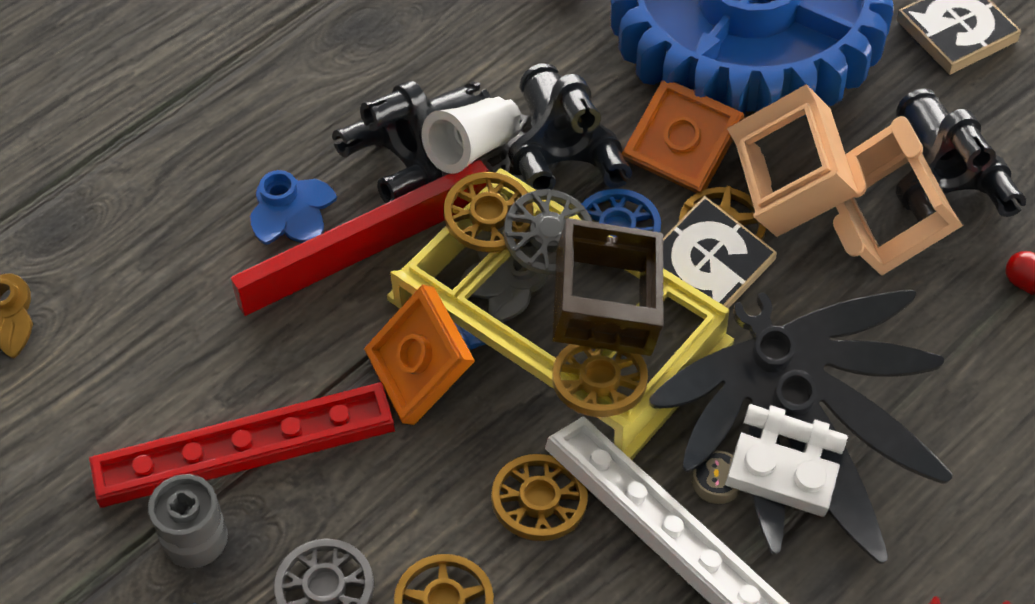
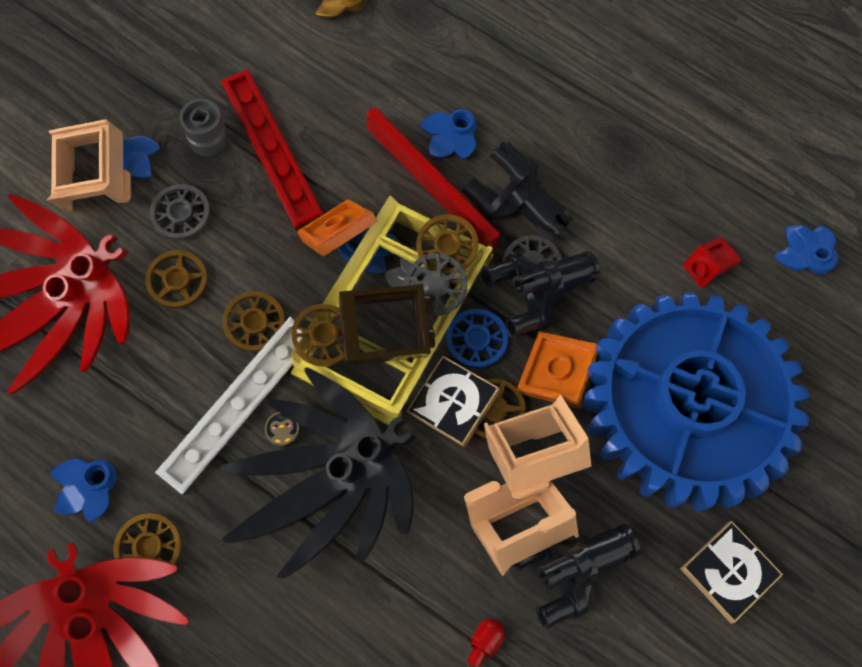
camera: 75 degrees right, 15 degrees up
white plant [422,97,521,174] -> none
white plate [725,404,848,517] -> none

